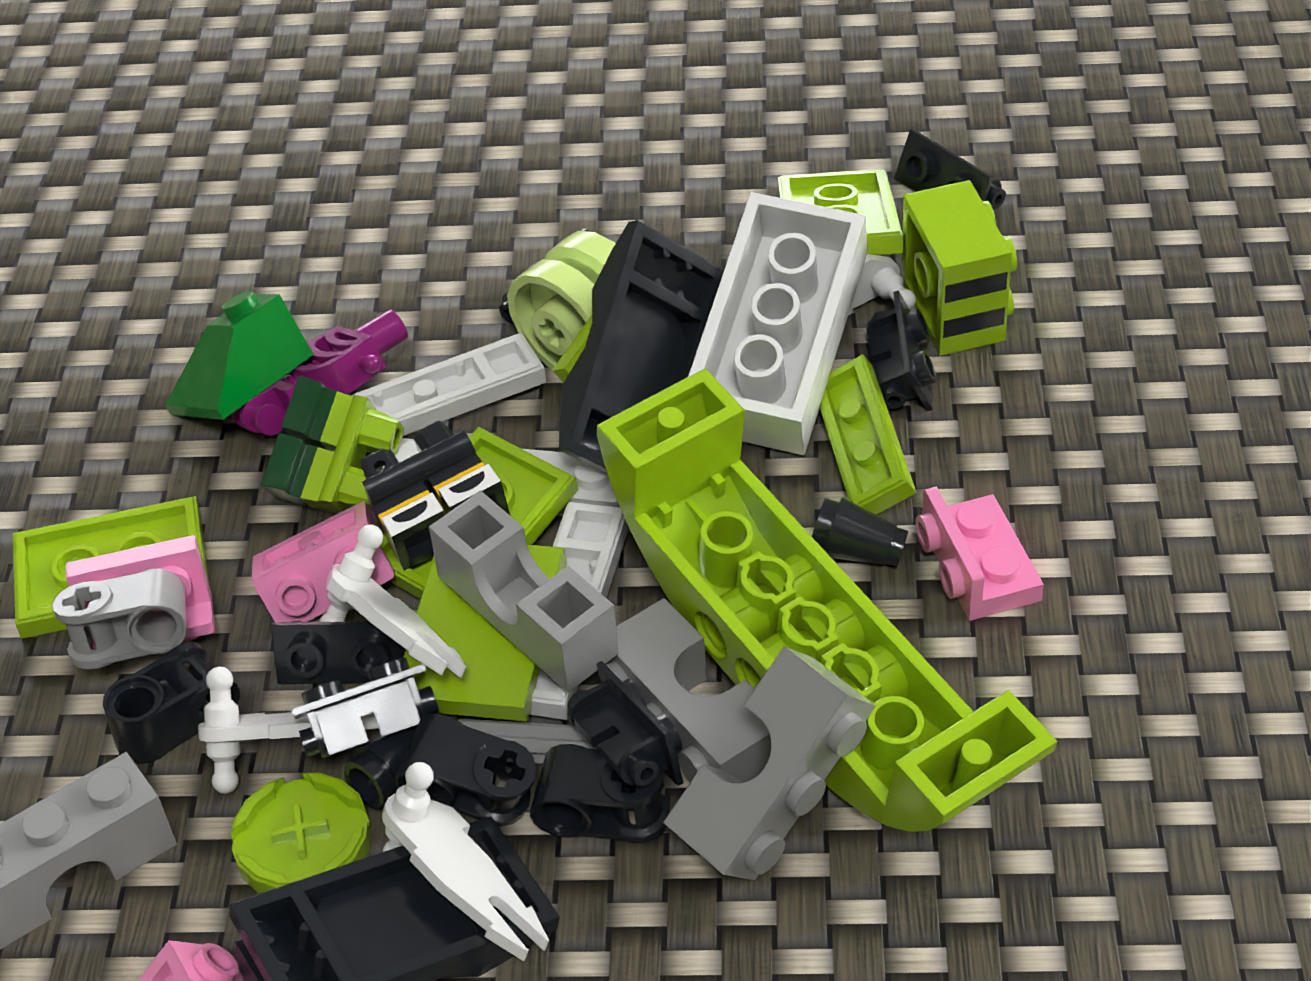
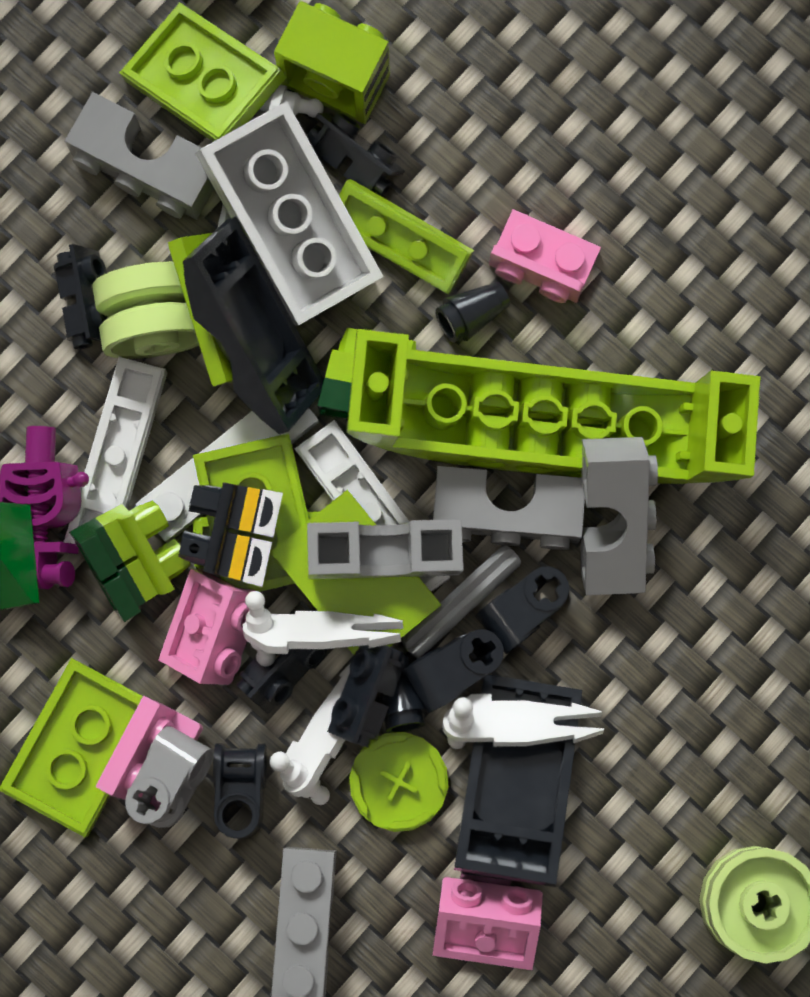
camera: 50 degrees left, 35 degrees up
black hinge [567,661,684,786] -> none
none -> light grey arch [65,92,214,220]

